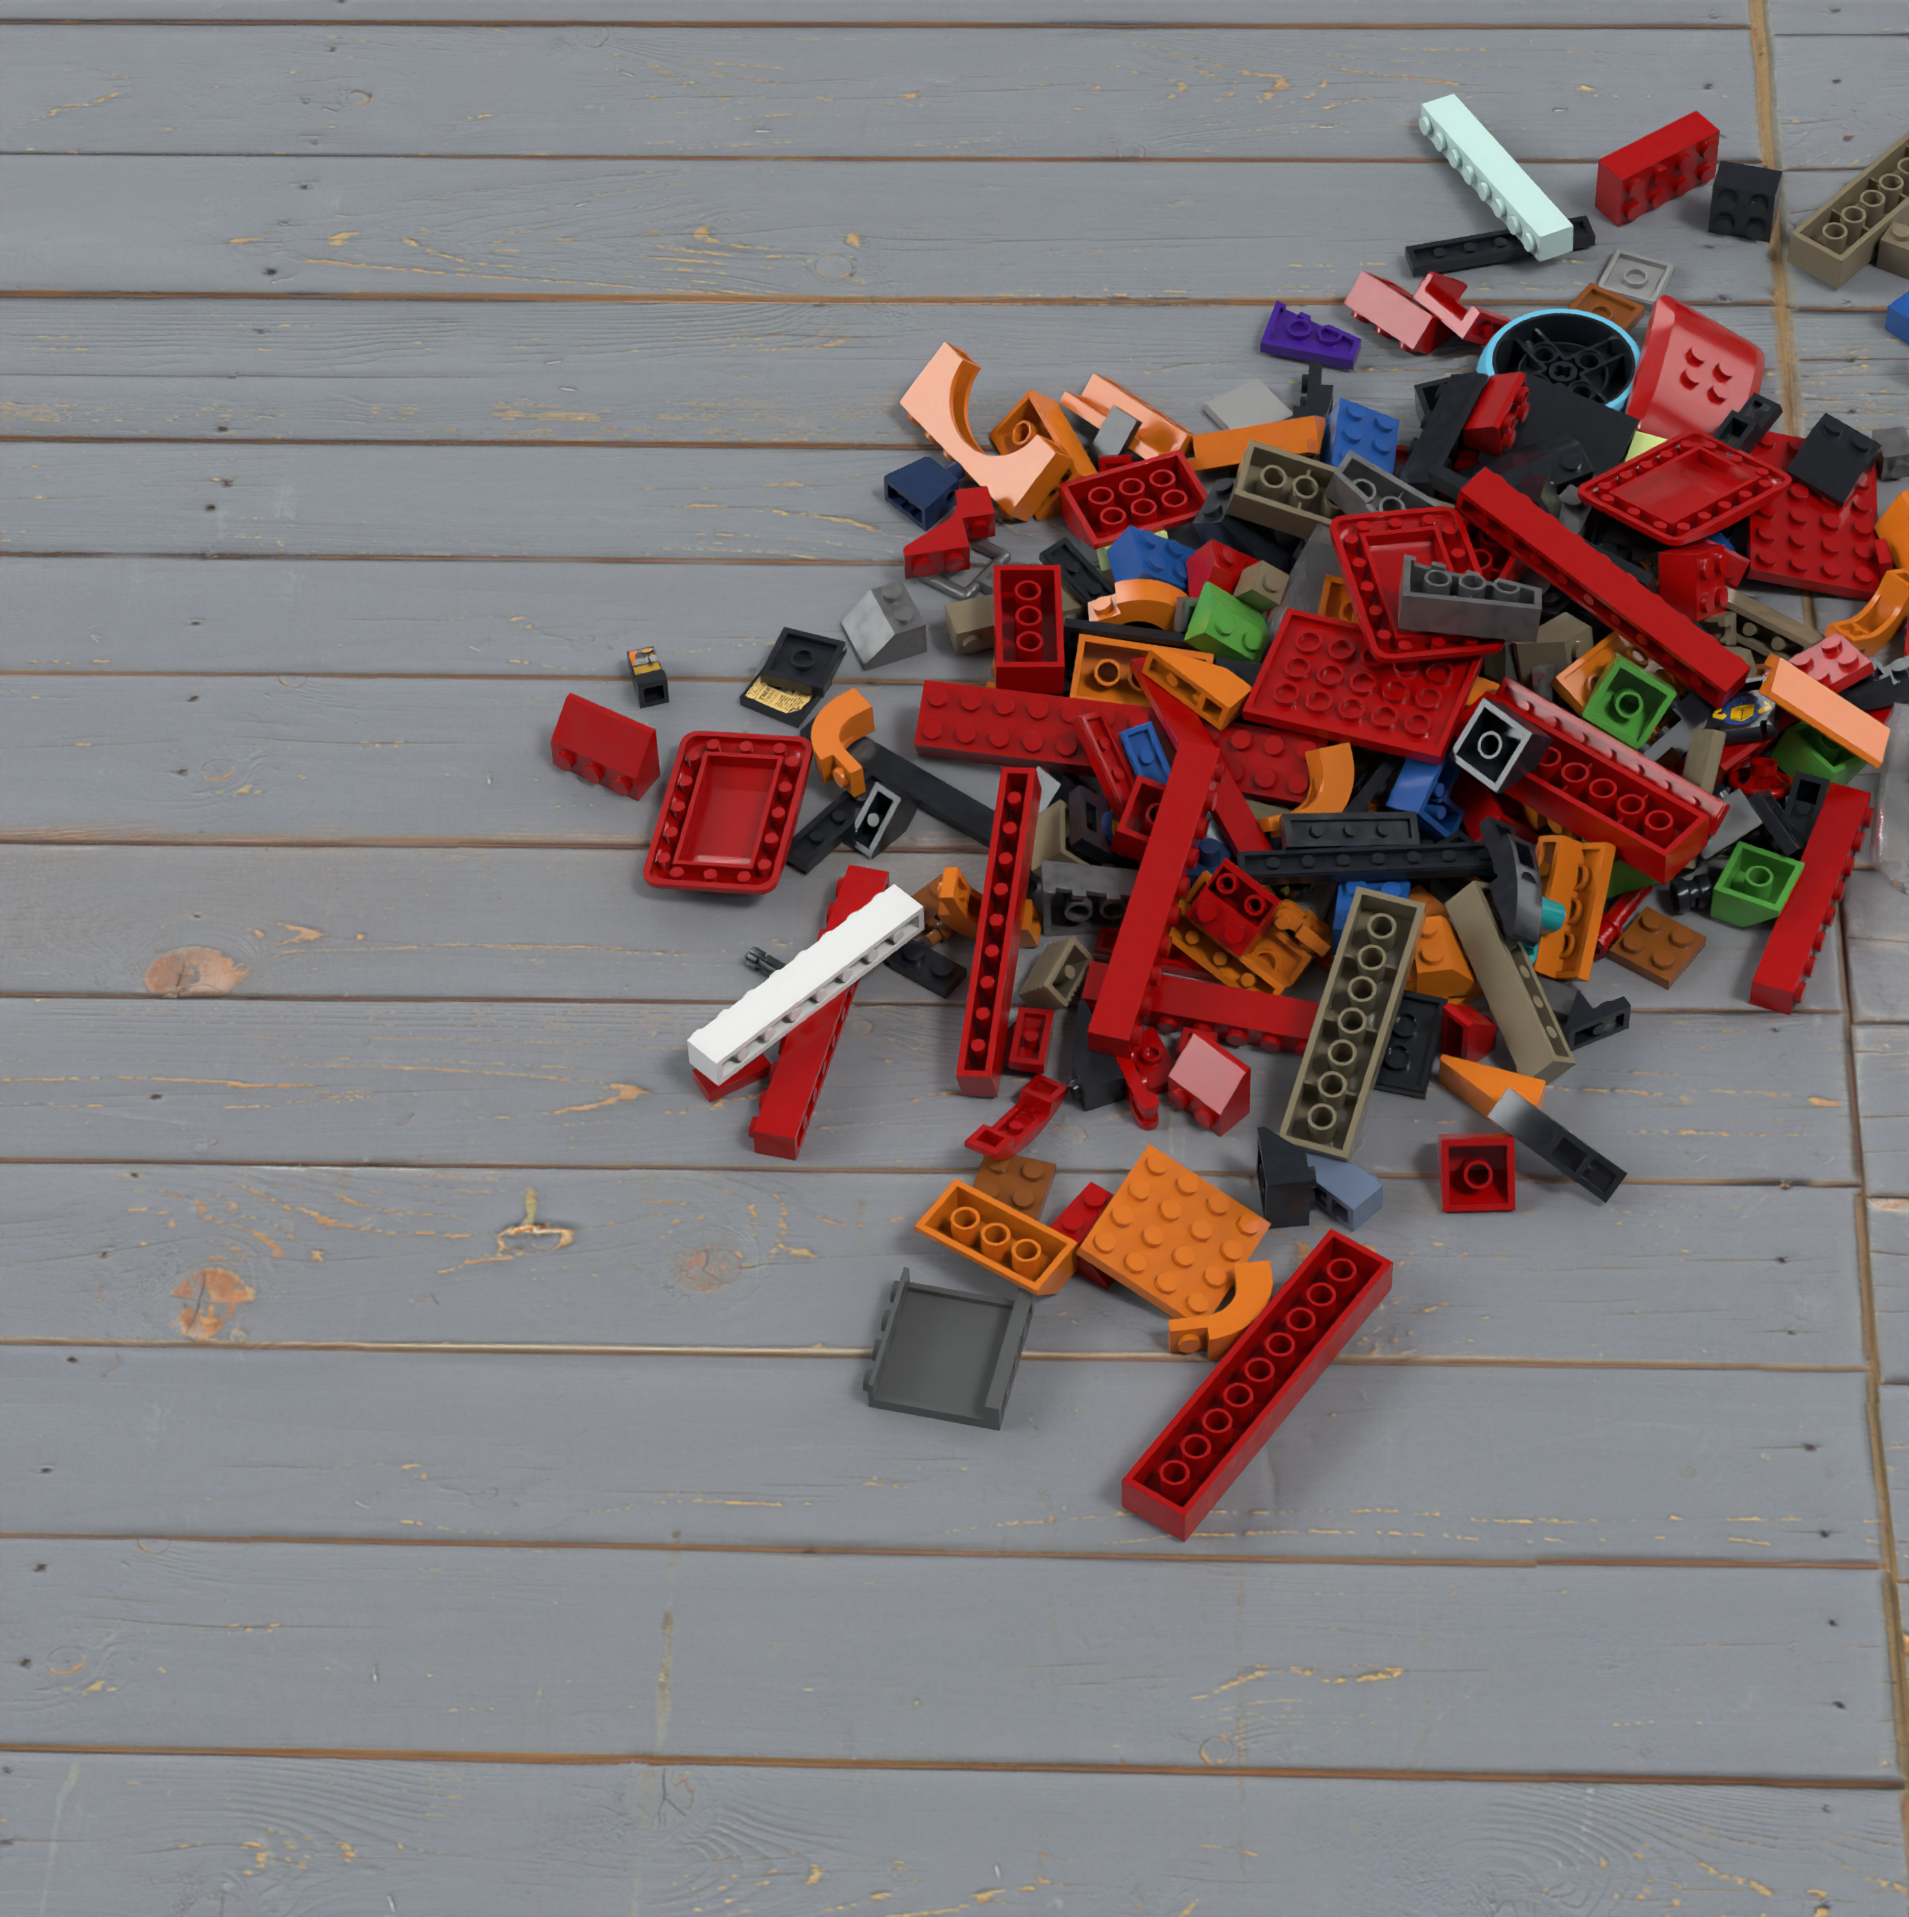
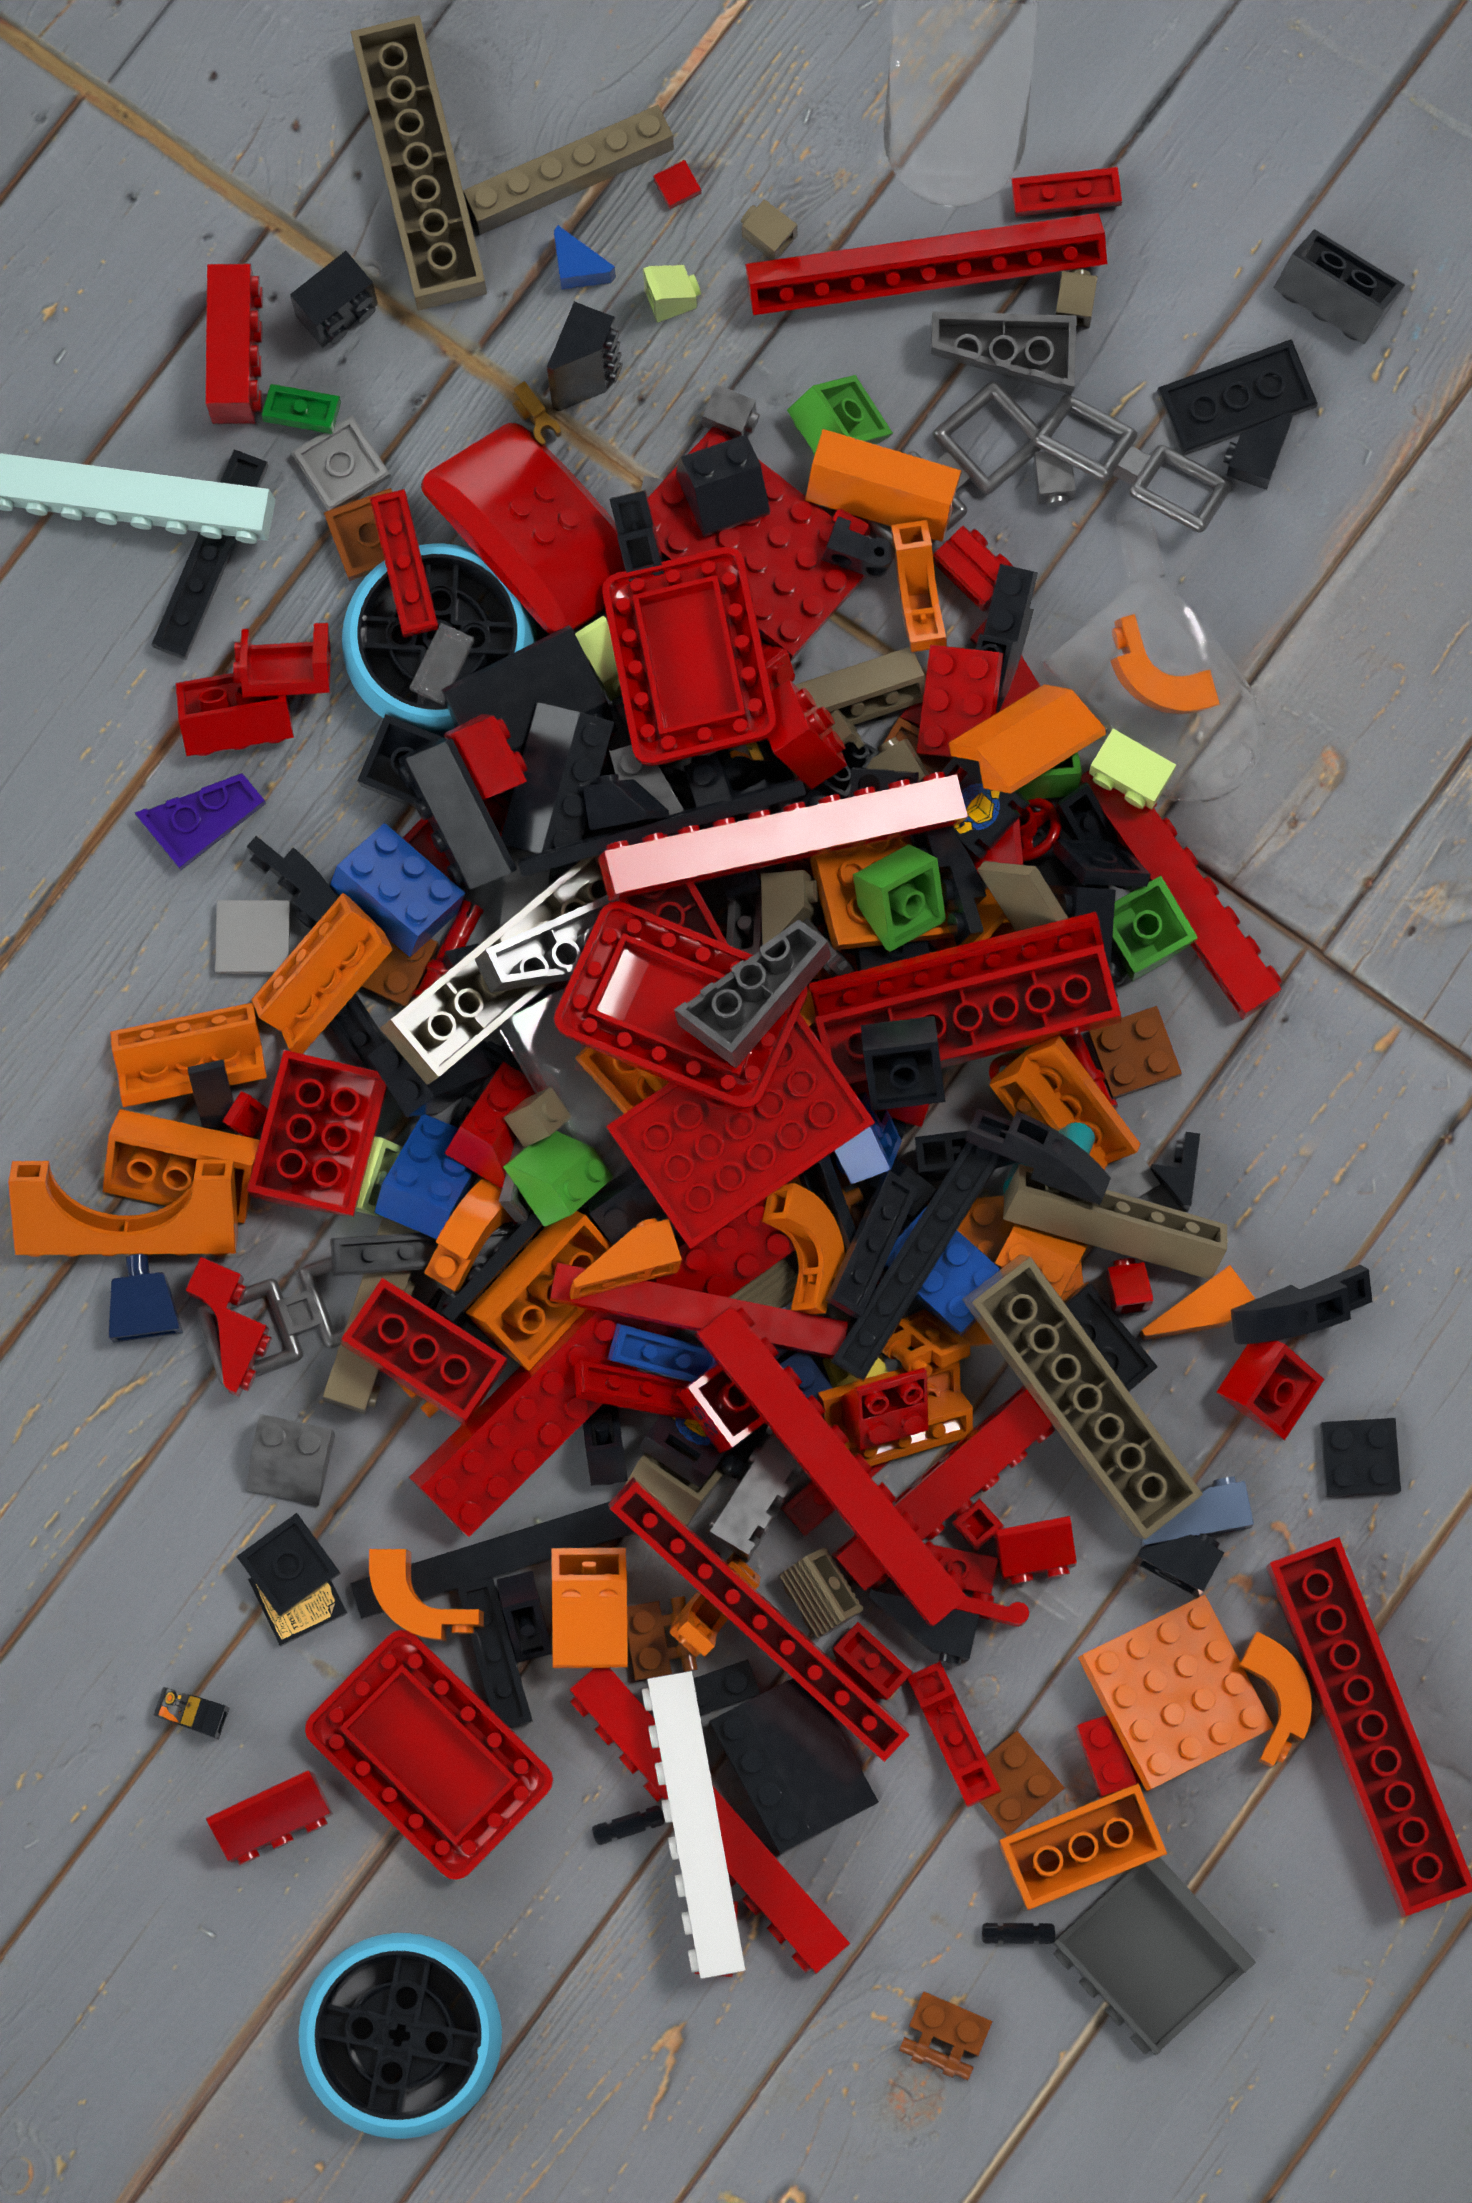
camera: 55 degrees left, 30 degrees up
none -> green plate [262,384,341,434]
none -> wheel [299,1933,502,2139]
none -> red tile [369,489,439,637]
none -> clear tile [410,623,474,705]
none -> pearl gold plate [512,381,561,446]
none -> black slope [547,301,622,411]
none -> orange slope [551,1548,628,1668]
none -> black slope [709,1678,879,1856]
none -> black leg [822,516,895,578]
none -> dark orange plate [899,1991,993,2081]
none -> black axle [982,1923,1055,1944]
none -> yellowish green brick [1089,729,1176,810]
none -> black plate [1320,1418,1401,1497]

